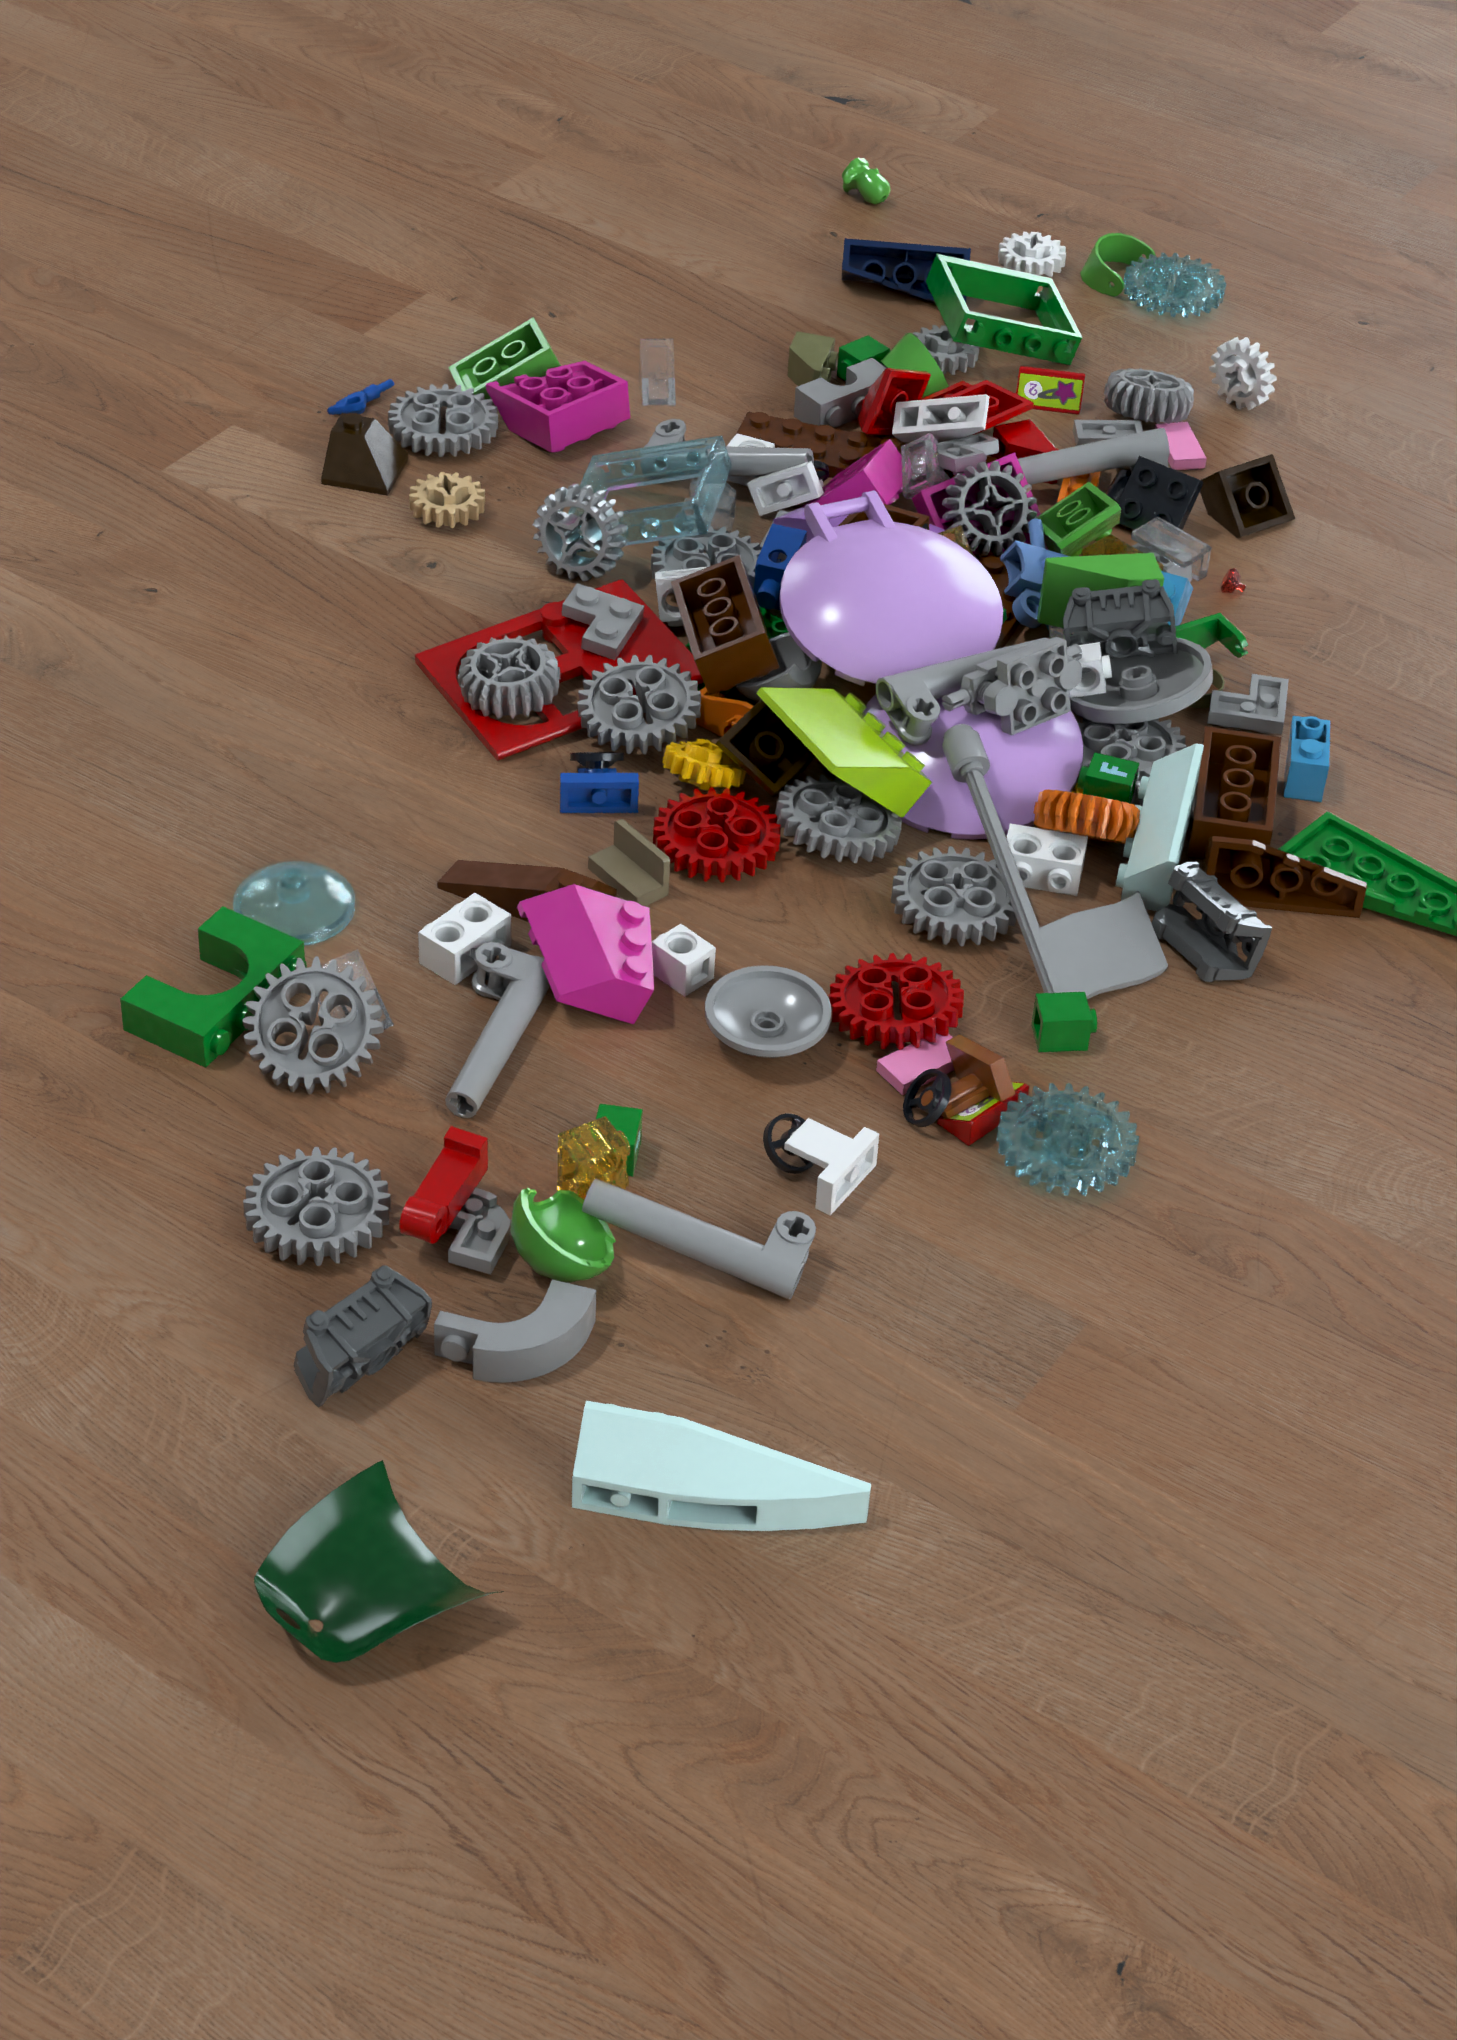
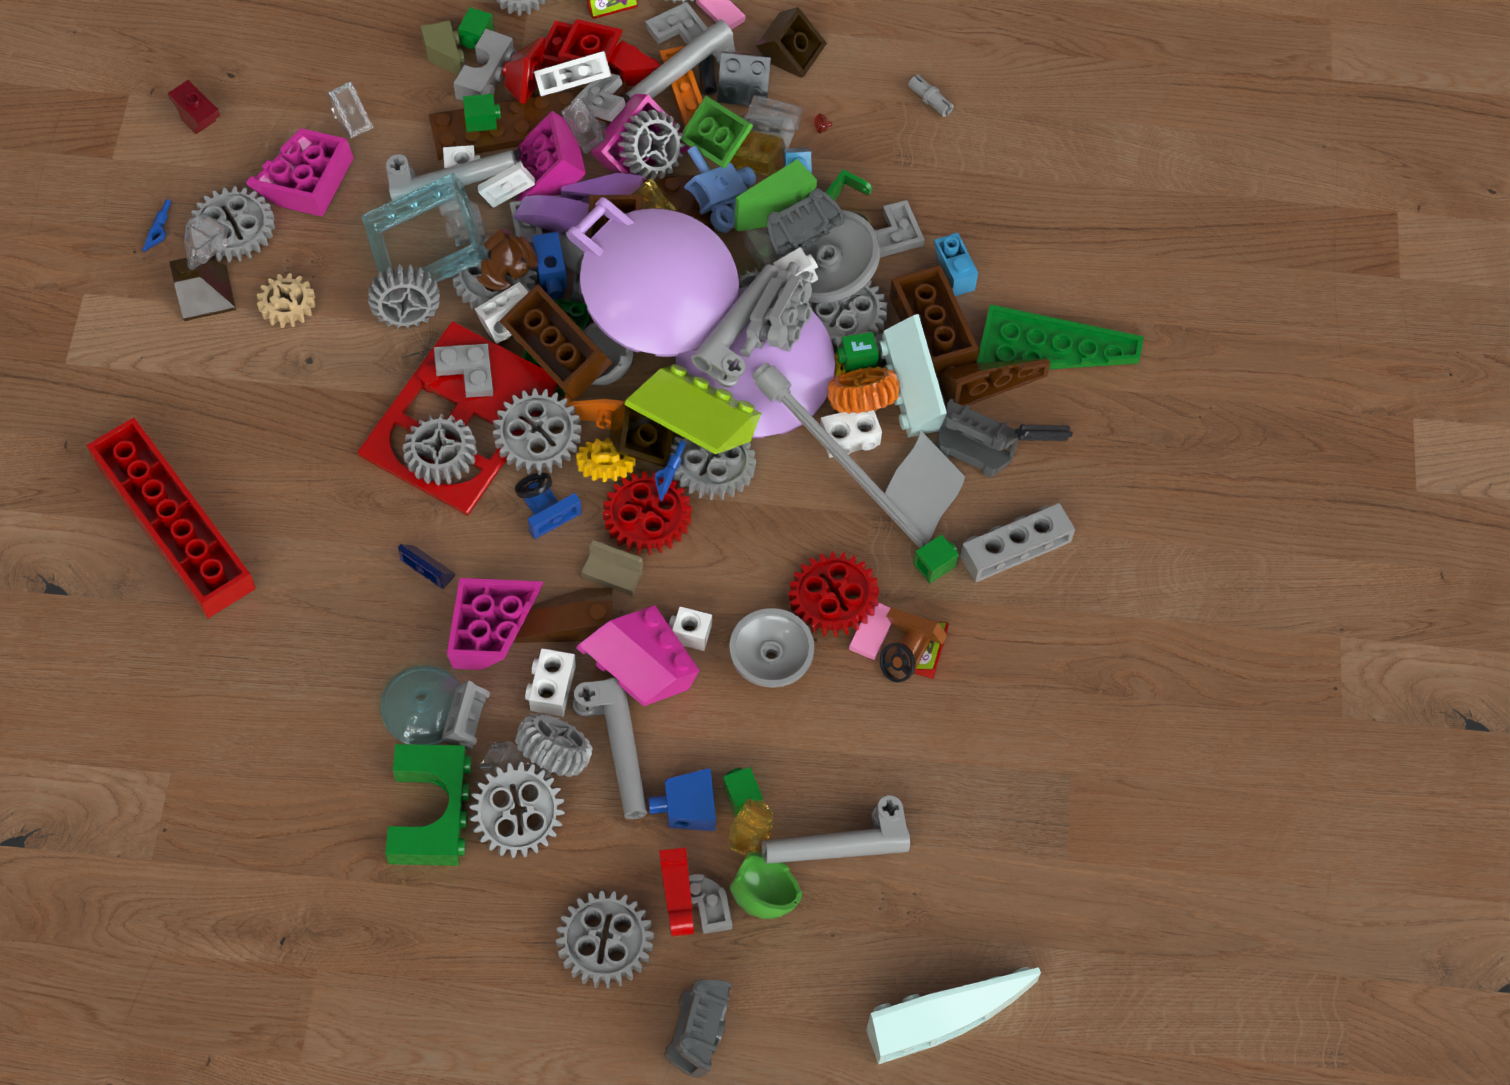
camera: 30 degrees left, 20 degrees up
light grey arch [434,1279,596,1383] -> none
bright green slope [448,317,561,400] -> none
white piece [763,1113,879,1215] -> none
bright green piece [881,333,949,398] -> none
light grey gear [891,846,1016,946] -> none
clear light blue gear [996,1083,1139,1196] -> none
none -> red brick [86,417,256,619]
none -> dark red brick [168,80,220,134]
none -> clear slope [184,212,228,270]
none -> clear blue slope [398,544,455,589]
none -> light grey hinge [441,680,490,751]
none -> dark pink wedge [447,578,543,670]
none -> green brick [463,94,501,132]
none -> reddish brown animal [476,229,538,291]
none -> light grey gear [515,713,593,777]
none -> blue torso [648,768,716,831]
none -> blue hand [655,440,686,501]
none -> light grey pin [908,74,954,117]
none -> light grey brick [960,503,1075,583]
none -> black axle [1015,424,1073,441]

